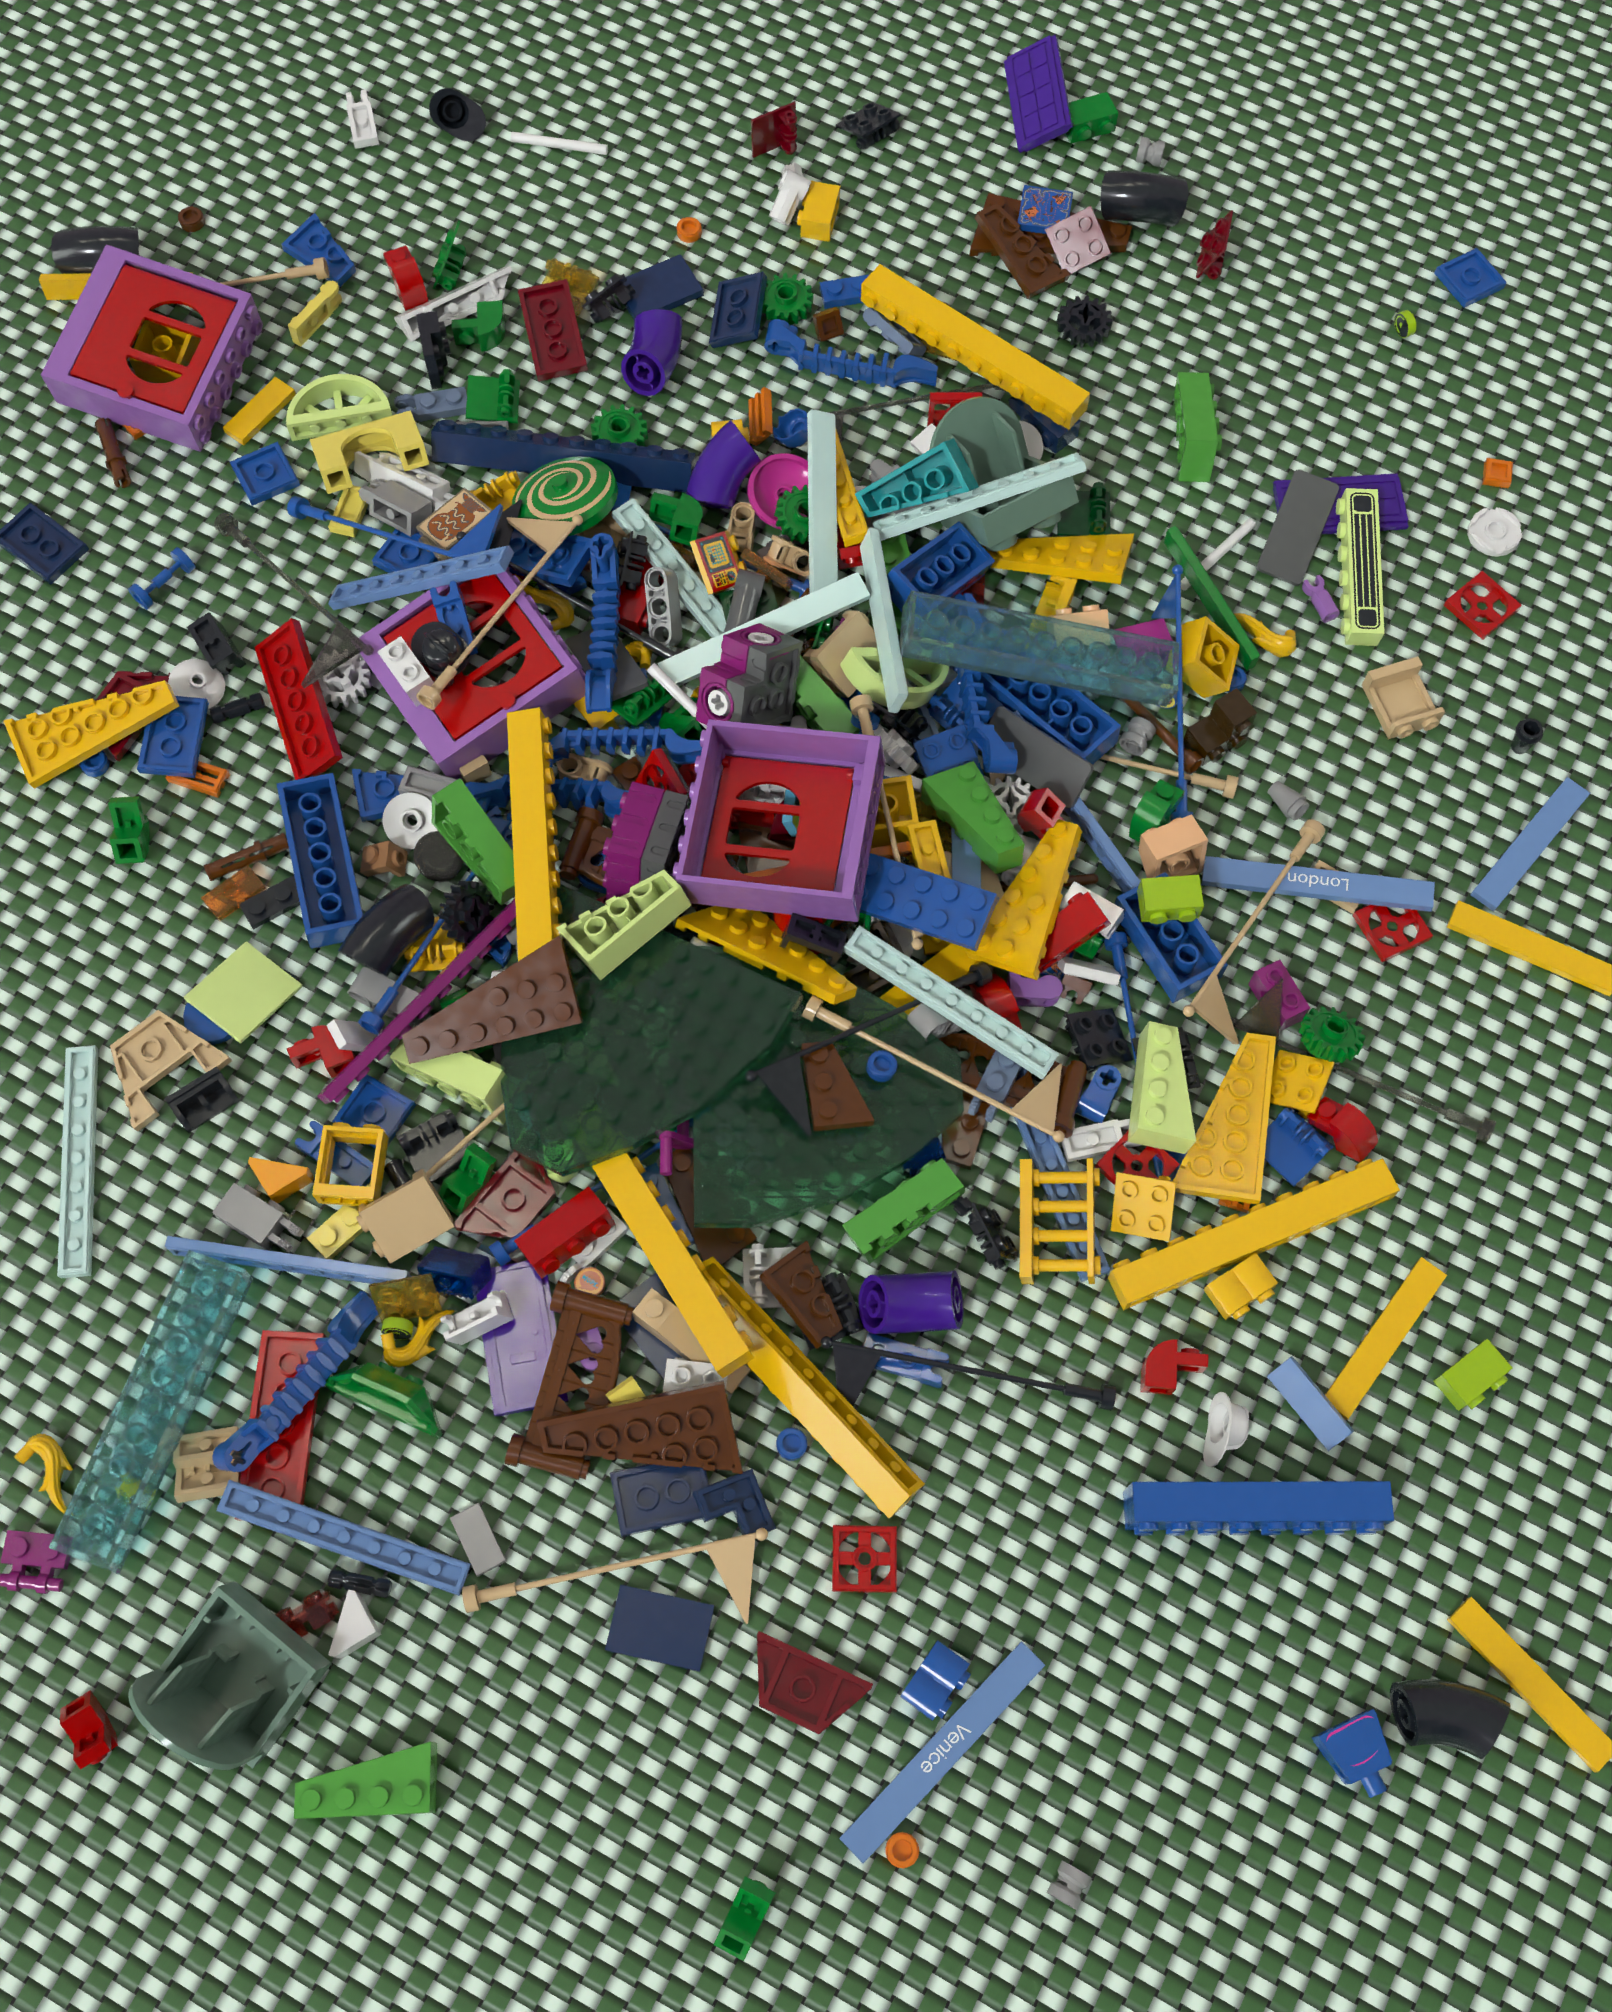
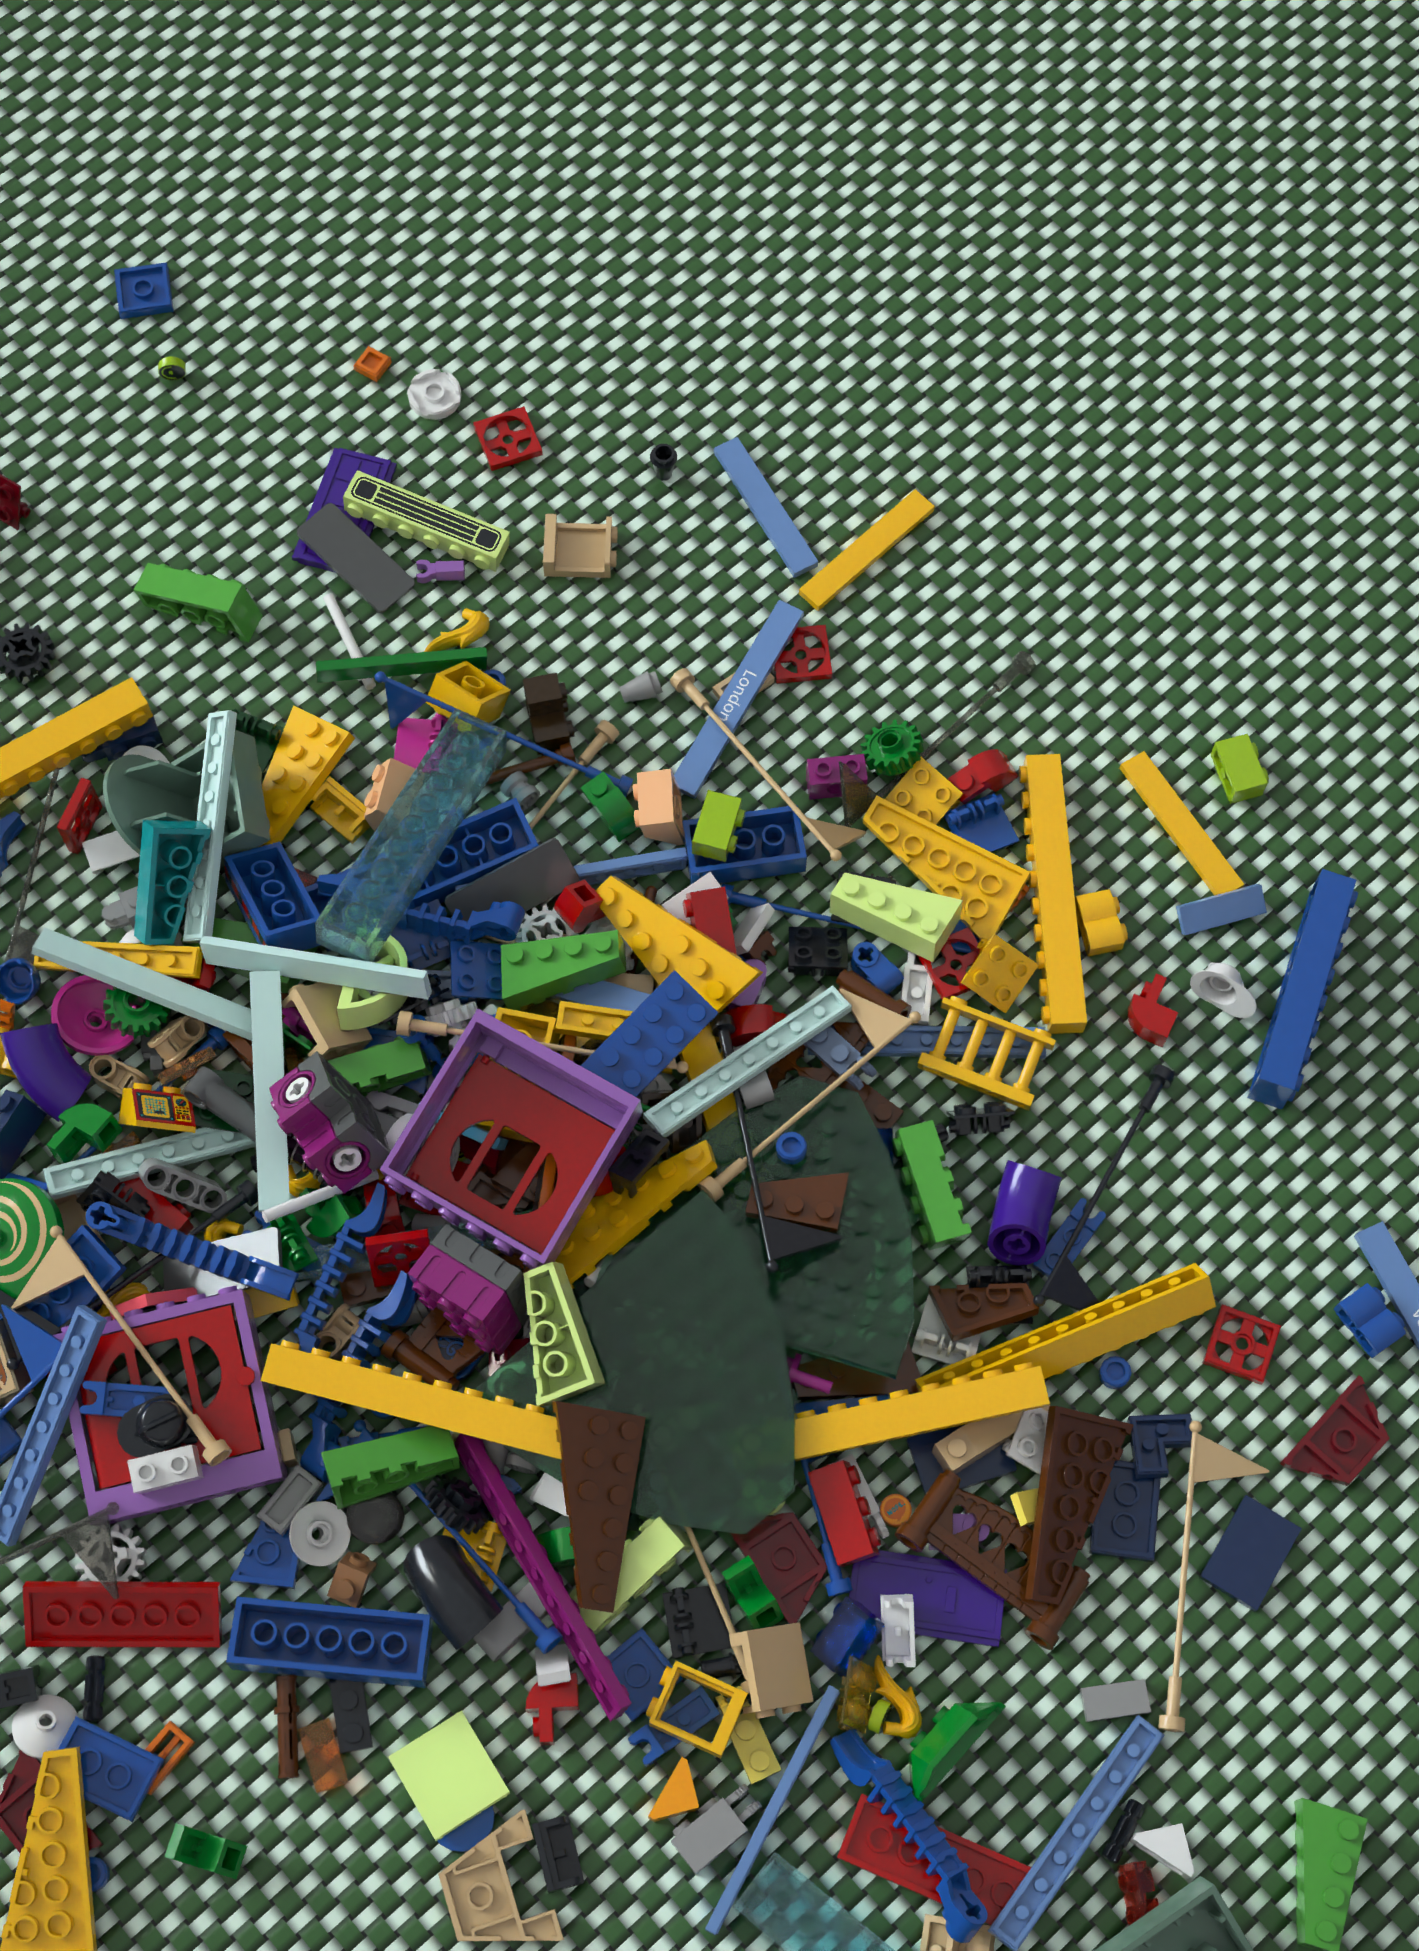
camera: 70 degrees left, 0 degrees up
none -> coral tile [109,1287,197,1320]

